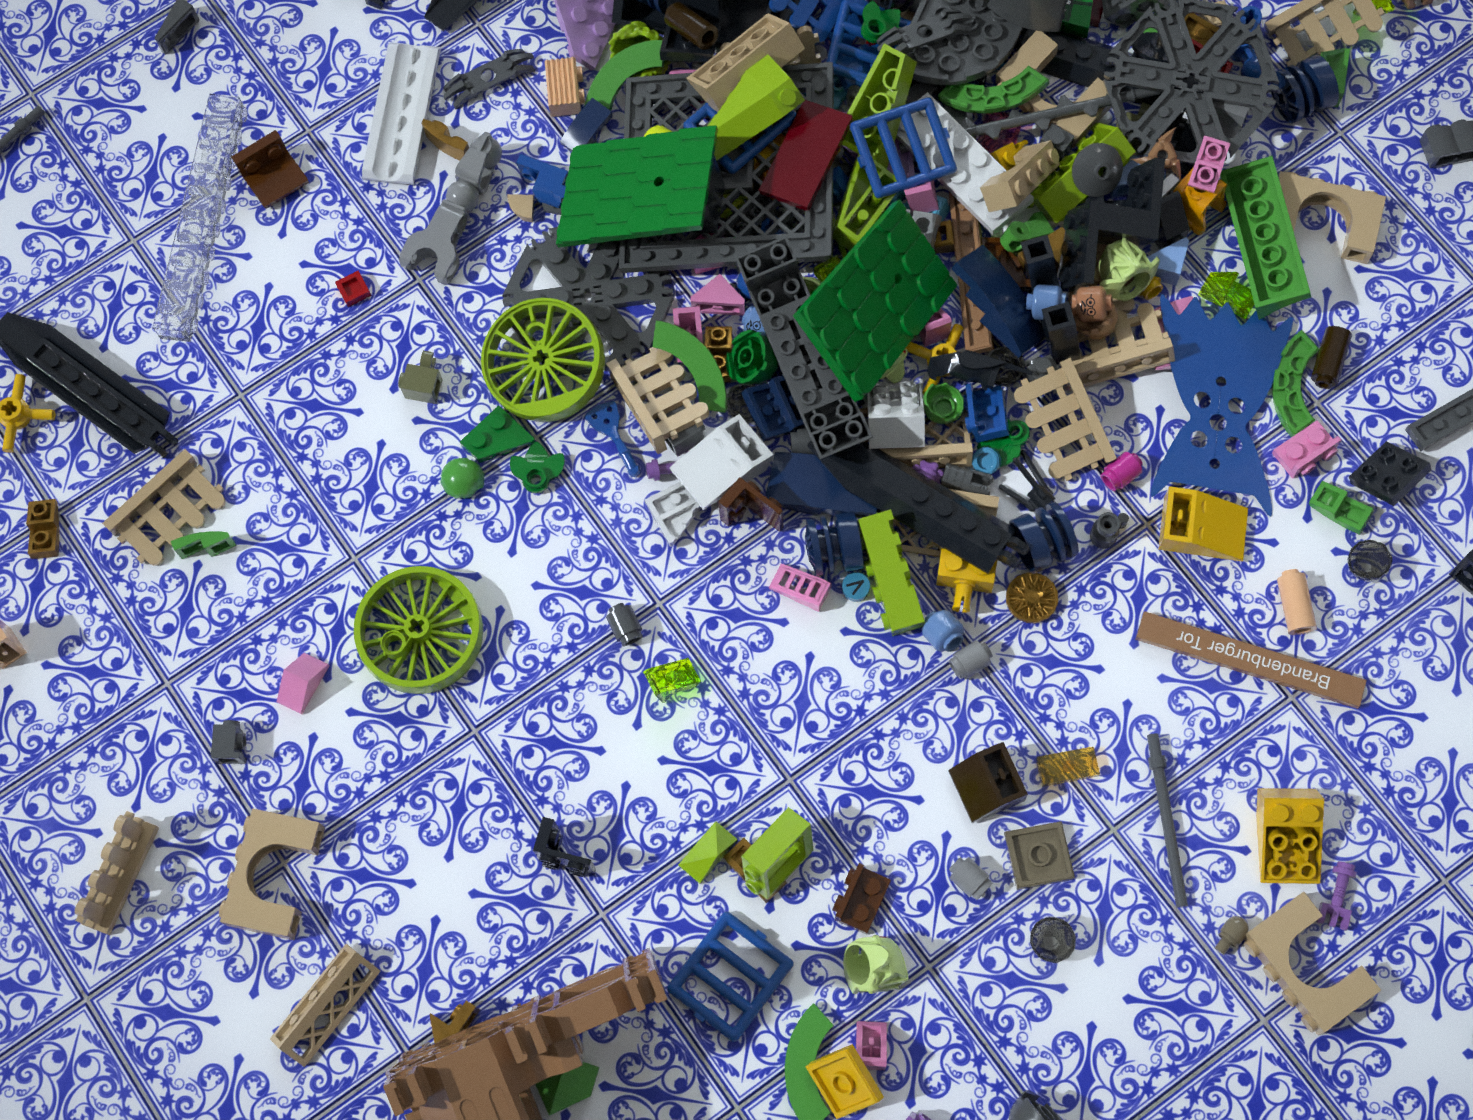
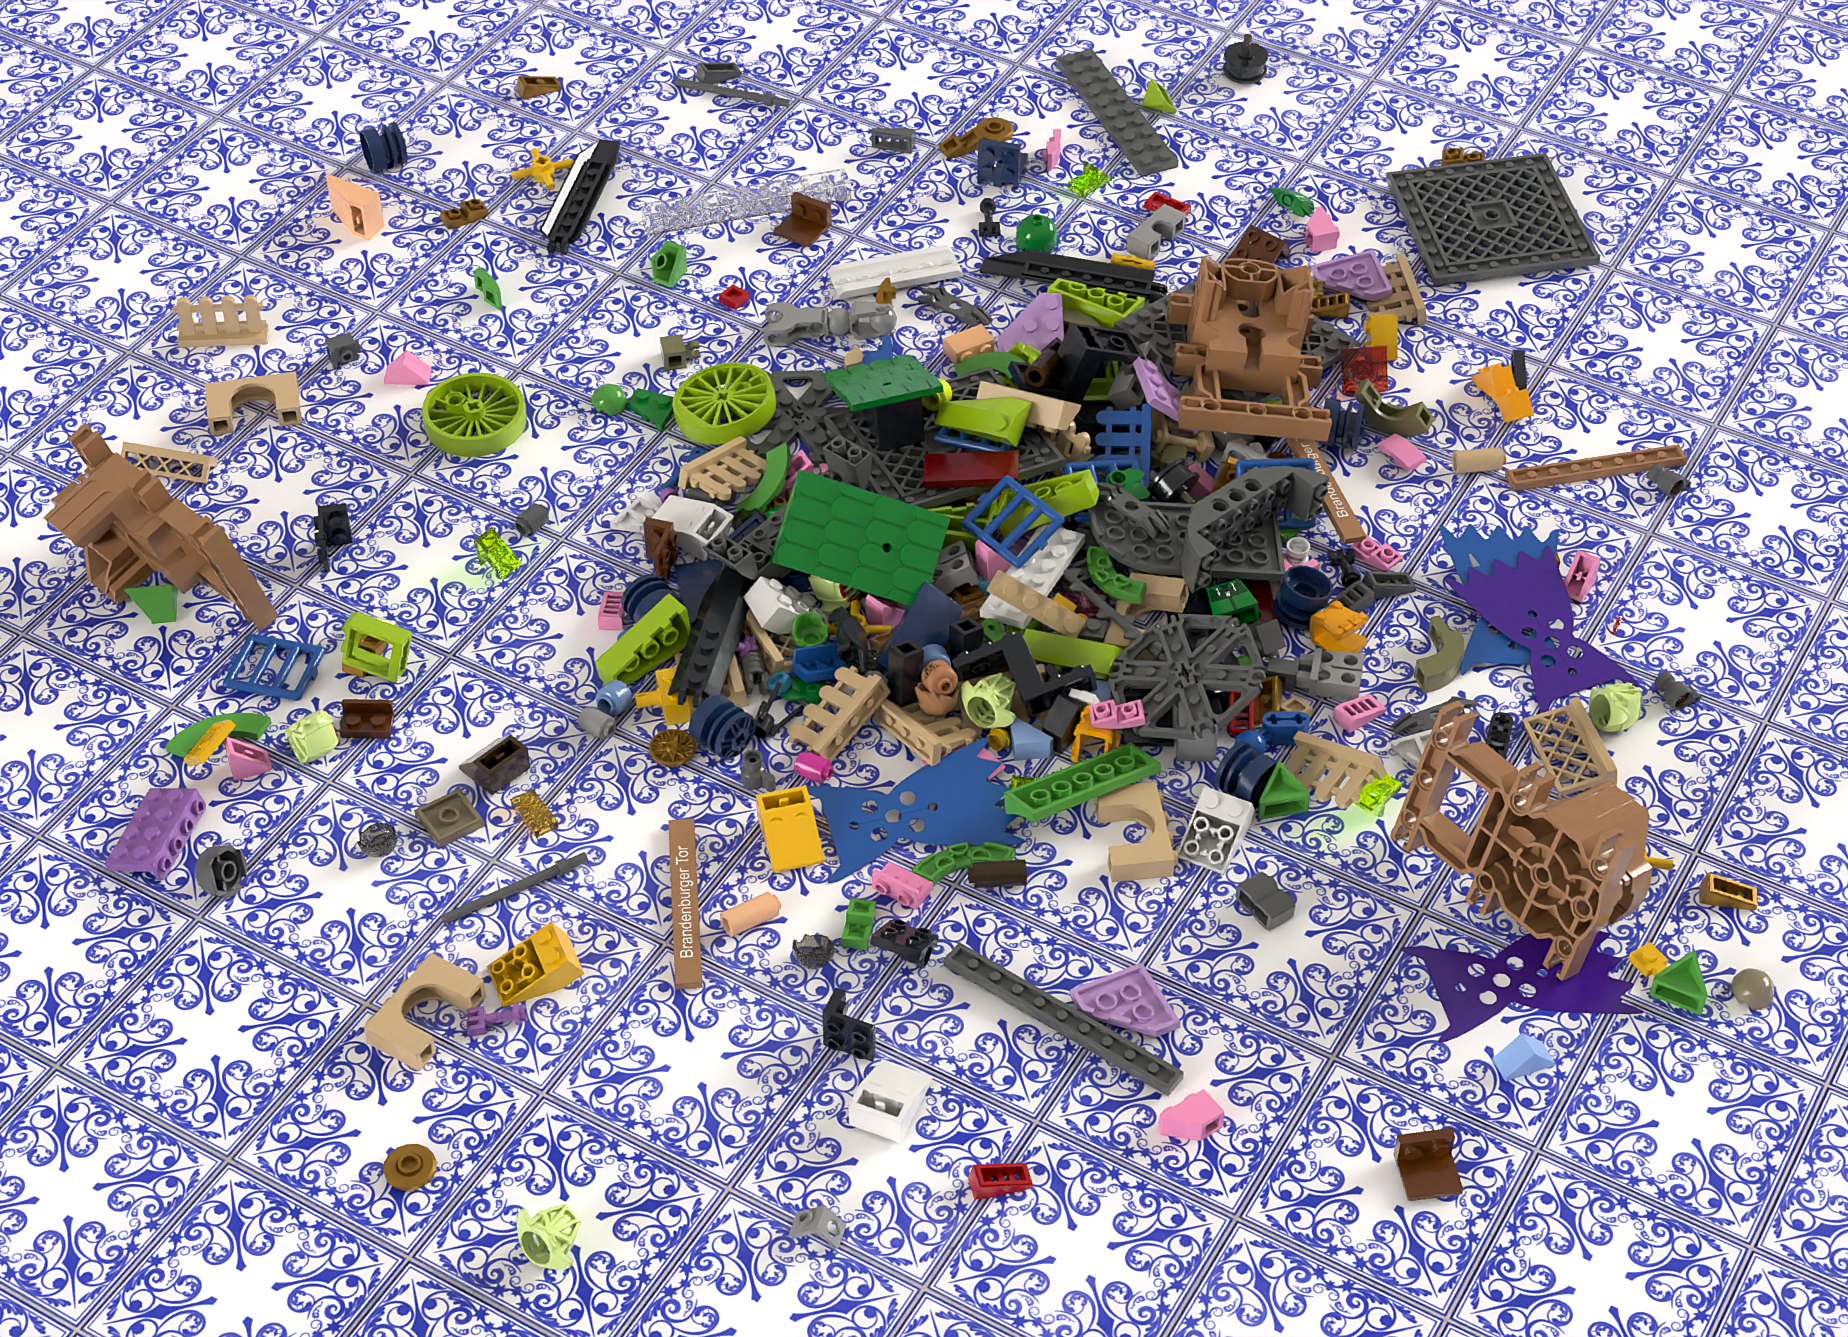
camera: 60 degrees right, 25 degrees down
tan fence [102,449,225,566] -> none
green plate [510,442,565,493] -> none
dark blue slope [560,98,613,152] -> none
light grey brick [949,857,993,900] -> none
dark grey dish [1072,143,1123,197] -> none
medium nougat piece [1131,127,1181,181] -> none
dark tan cylinder [1214,916,1249,955] -> none
none -> bright green slope [650,240,687,288]
none -> white slope [1177,786,1255,875]

